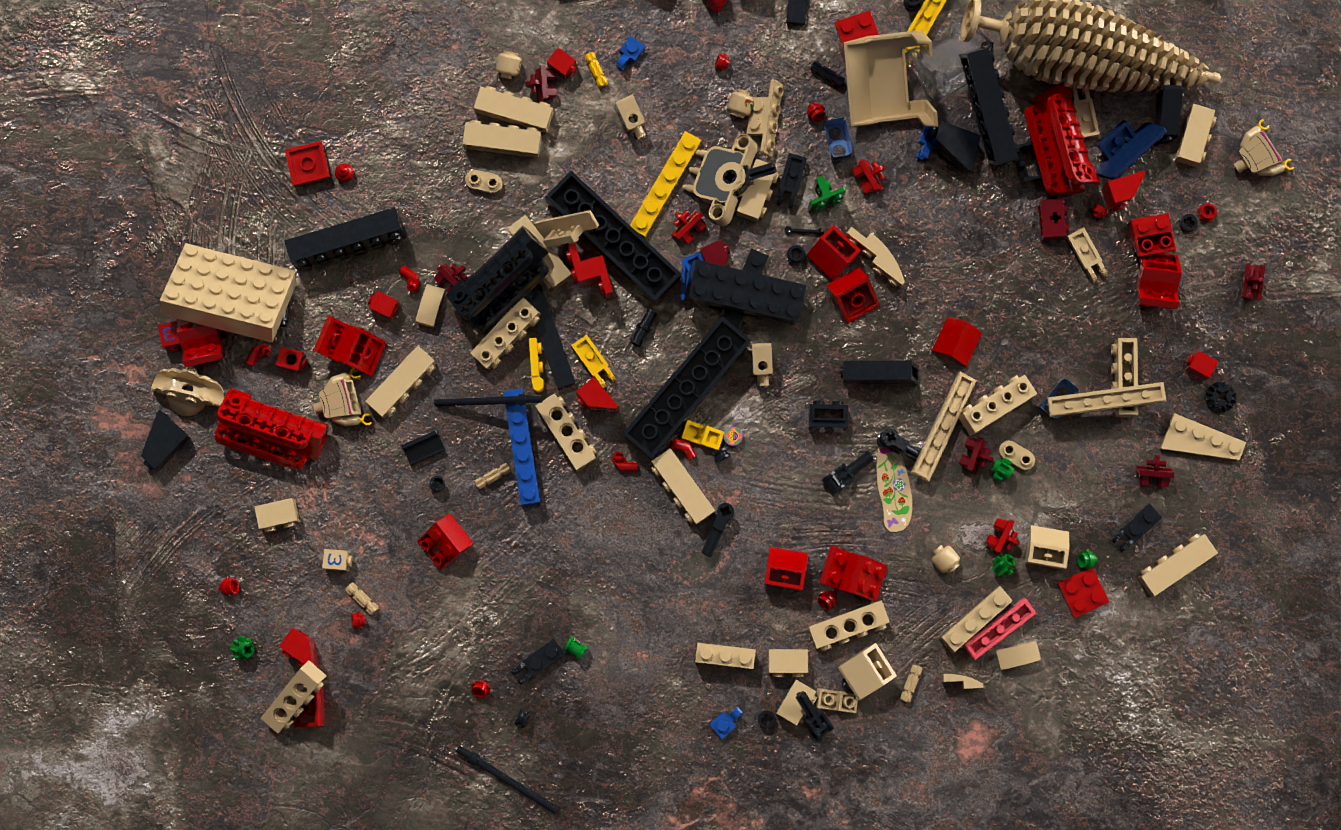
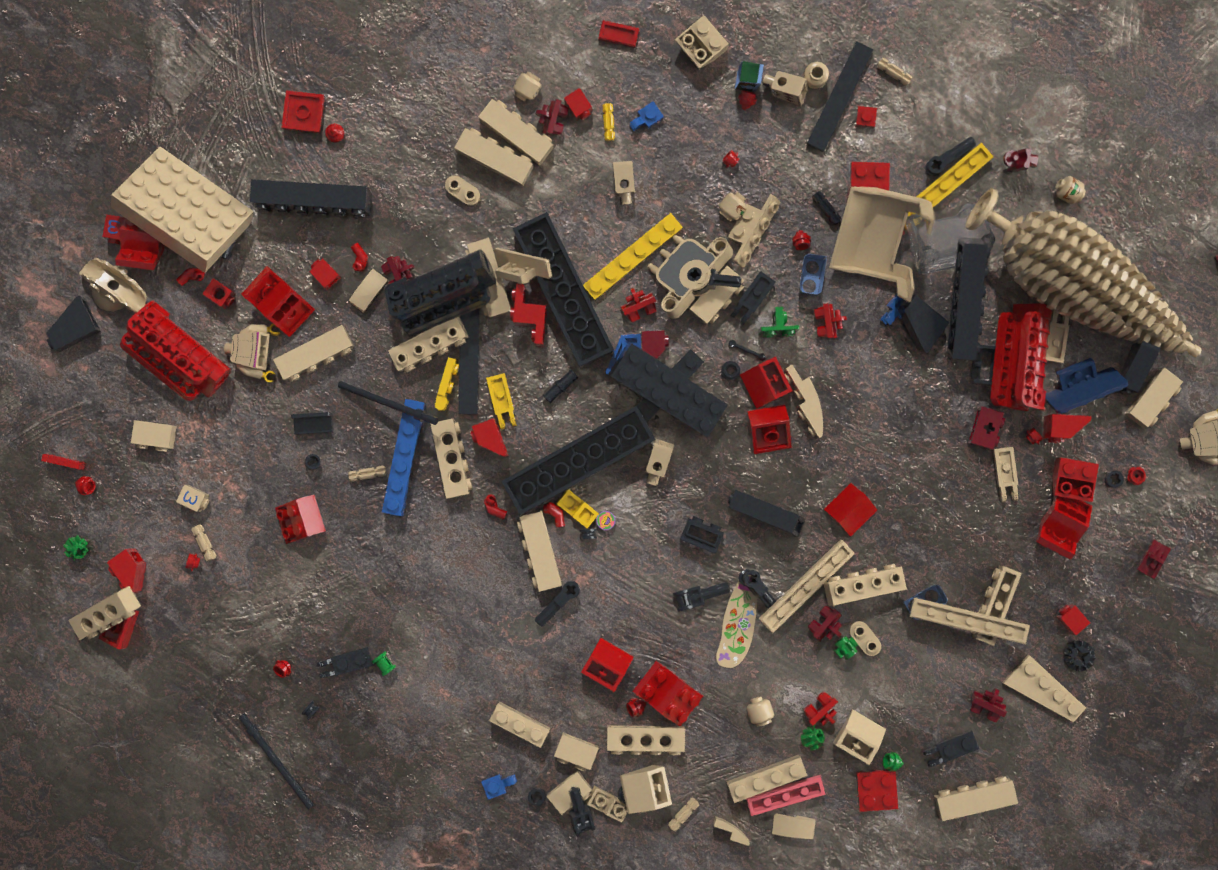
camera: 25 degrees right, 5 degrees up
none -> red tile [41,454,85,470]

